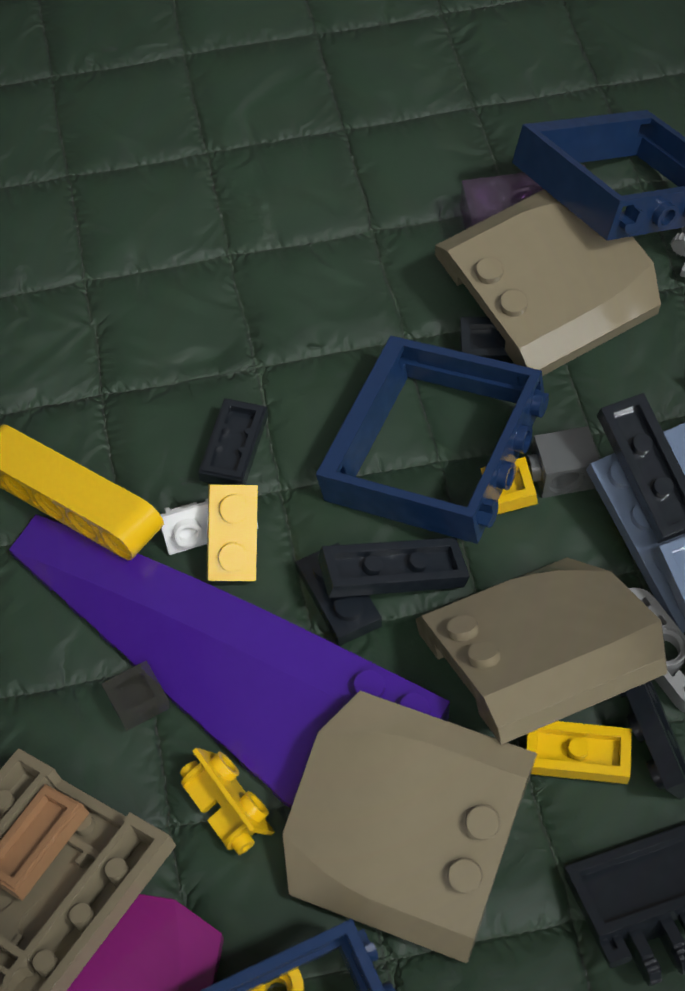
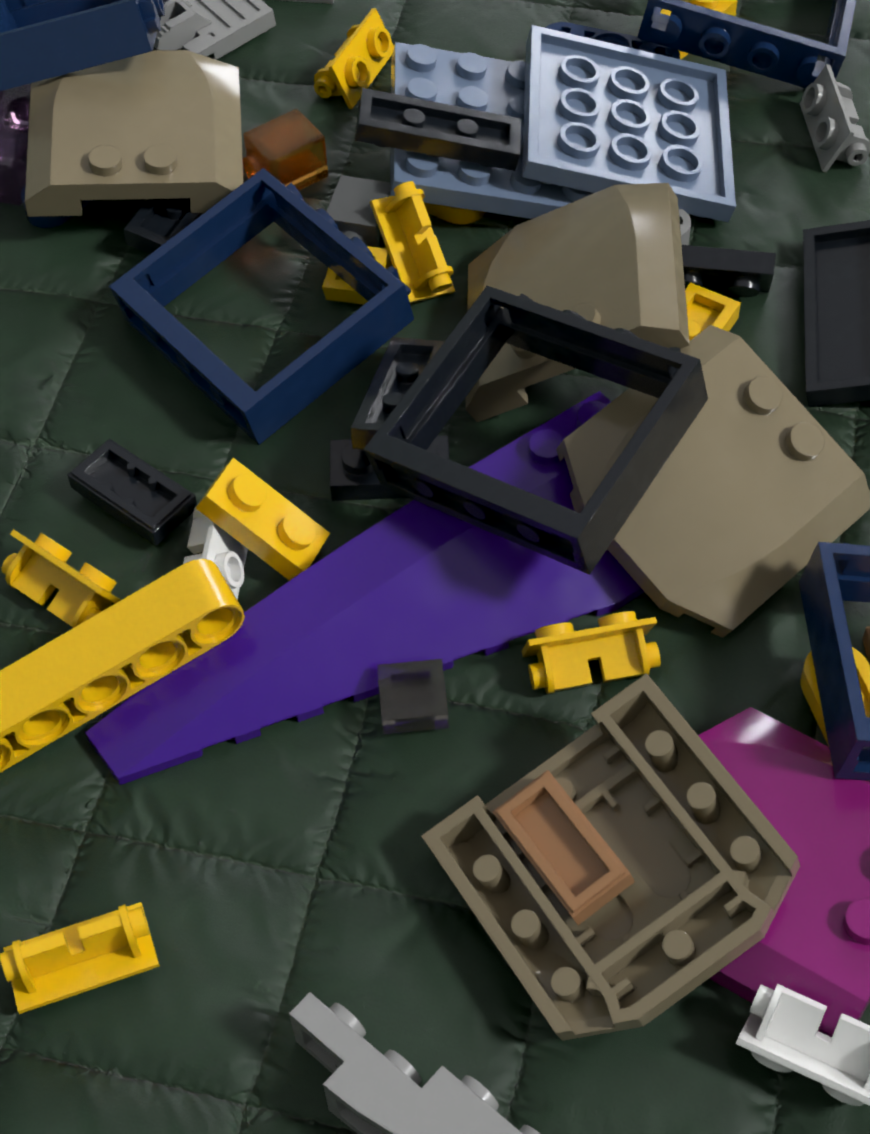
camera: 65 degrees left, 5 degrees down
none -> yellow hinge [1,529,121,628]
none -> clear orange brick [243,108,328,191]
none -> black window [364,286,708,575]
none -> yellow hinge [369,181,455,303]

